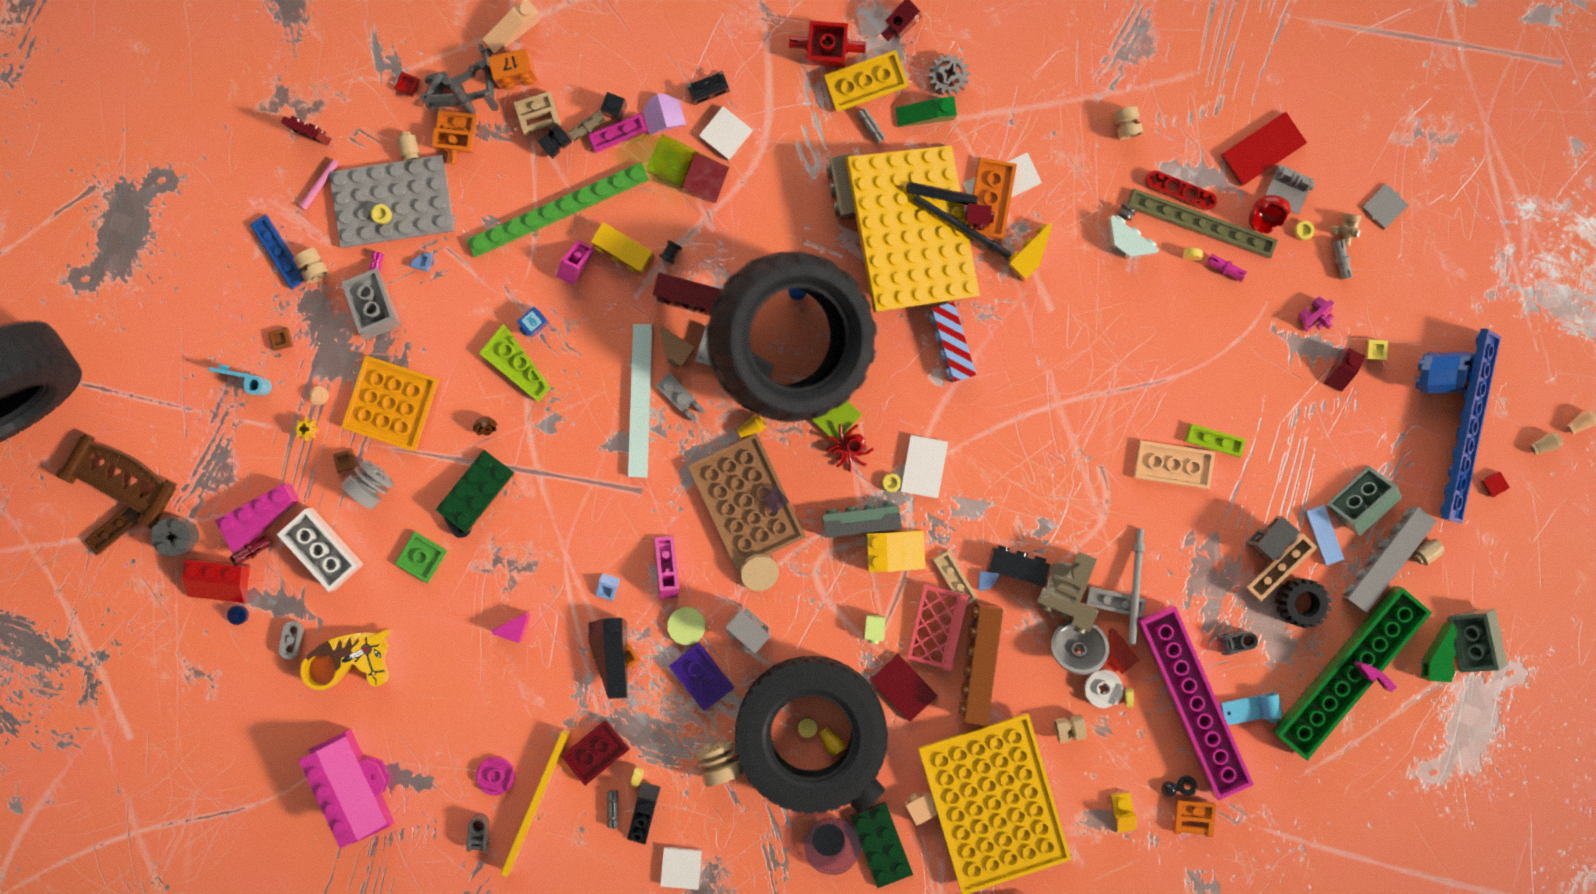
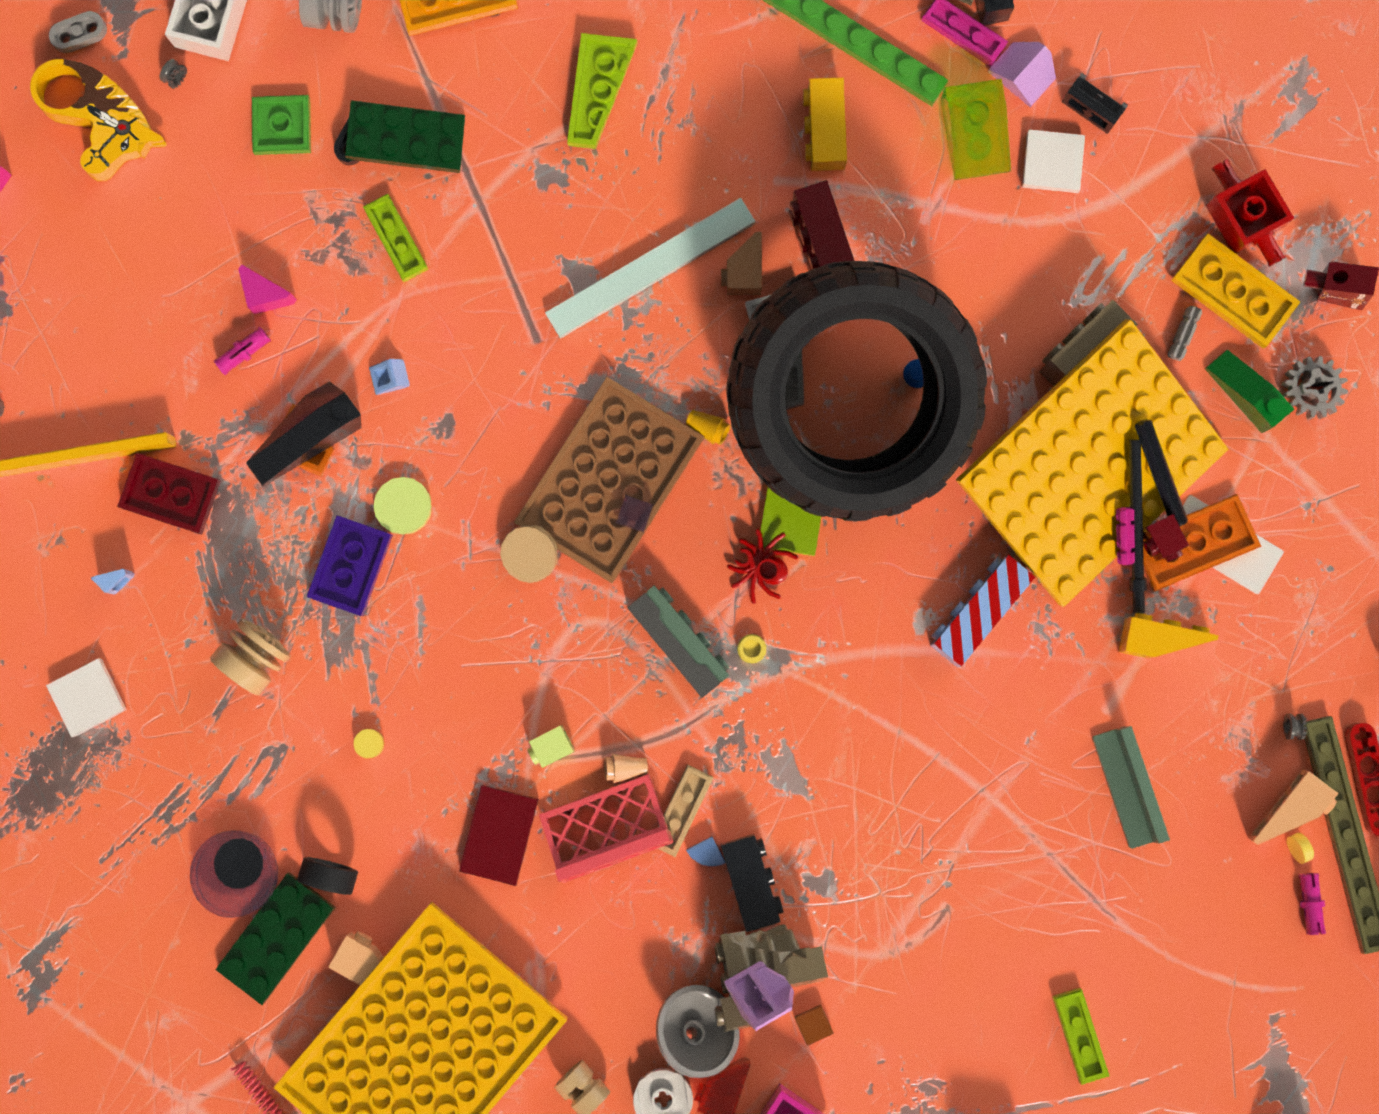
camera: 60 degrees right, 5 degrees down
reddish brown plate [473,416,498,436] -> none
dark pink tile [476,756,515,796] -> none
blue brick [517,307,550,337] -> none
dark pink slope [556,240,595,285] -> none
dark grey axle [607,790,618,829] -> none
black slope [627,782,661,844] -> none
light yellow tile [631,767,644,788] -> none
dark pink slope [654,536,679,600] -> none
light grey hinge [656,372,706,423] -> none
black bush [659,240,683,265] -> none
dark red tile [680,152,729,203] -> none
light grey brick [725,604,772,654] -> none
black tyre [735,656,888,814] -> none
yellow cone [819,727,845,757] -> none
yellow slope [866,530,925,573] -> none
white tile [900,435,948,498] -> none
dark orange brick [958,603,1004,726] -> none
light grey plate [1085,586,1146,618] -> none
light aqua slope [1107,215,1160,259] -> none
light grey bar [1128,529,1145,644] -> none
light nougat tile [1133,440,1215,490] -> none
dark pink hips [1298,296,1334,332] -> none
none -> light blue slope [91,569,135,595]
none -> dark grey bush [159,59,187,89]
none -> dark pink pin [214,326,271,375]
none -> lime tile [363,194,429,282]
none -> light nougat cone [604,754,648,783]
none -> lavender slope [724,961,794,1031]
none -> dark orange tile [794,1005,834,1046]
none -> sand green panel [1092,726,1170,849]
none -> dark pink axle [1116,507,1135,565]
none -> light nougat slope [1248,769,1339,845]

